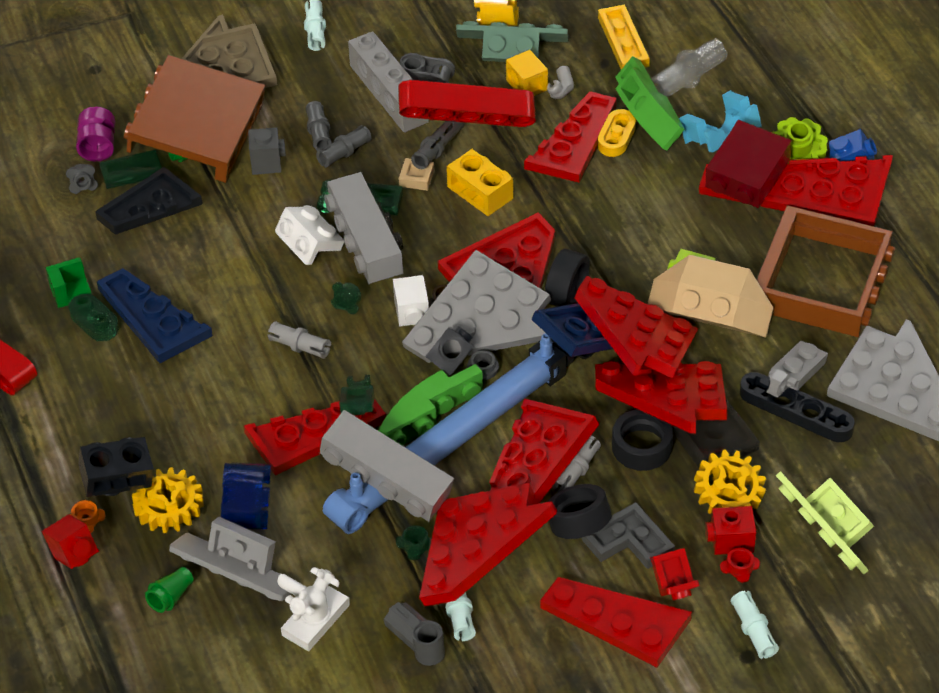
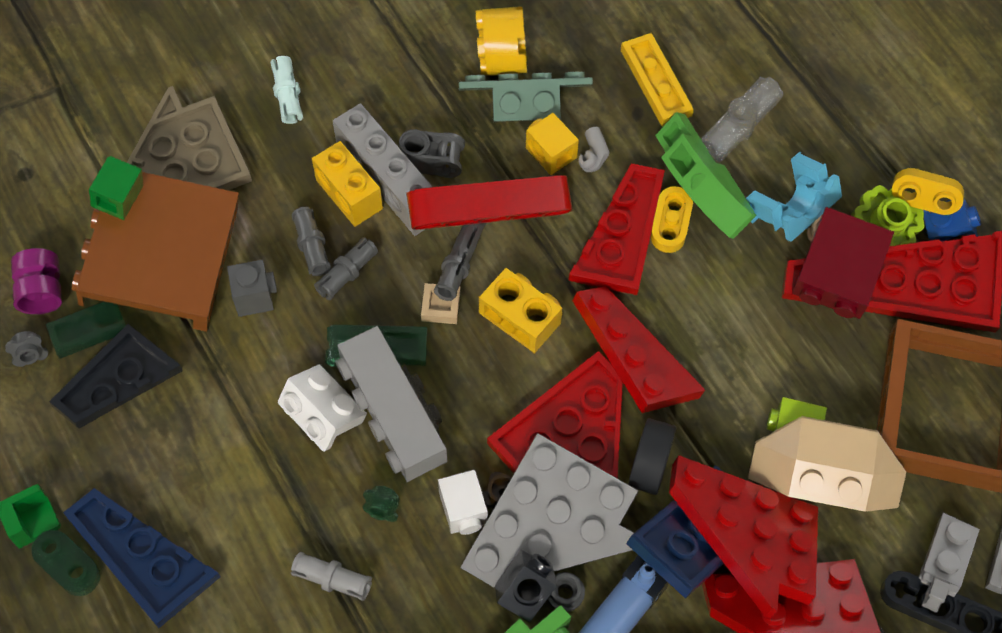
camera: 10 degrees left, 15 degrees up
none -> green panel [89,156,143,220]
none -> yellow brick [312,141,383,227]
none -> red wing [572,286,705,413]
none -> yellow plate [892,168,964,215]

